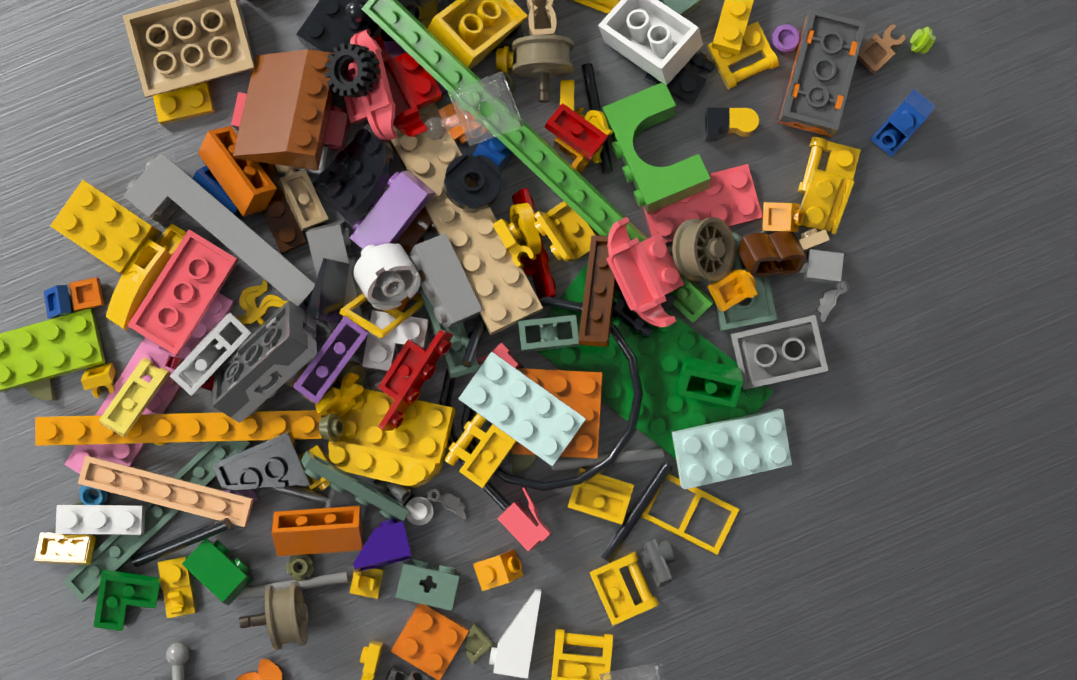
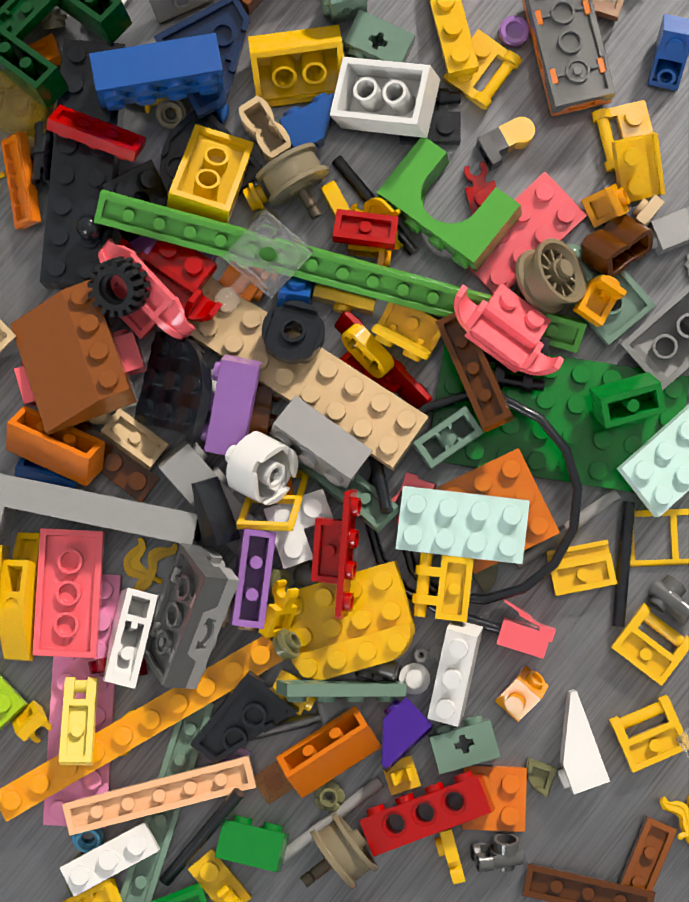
camera: 30 degrees left, 0 degrees up
yellow plate [492,218,536,268] -> none
none -> clear orange plate [254,761,294,805]
none -> blue slope [279,92,335,149]
none -> yellow plate [313,284,376,316]
none -> red brick [359,770,495,857]
none -> white brick [427,621,483,727]
none -> red plate [463,161,496,216]

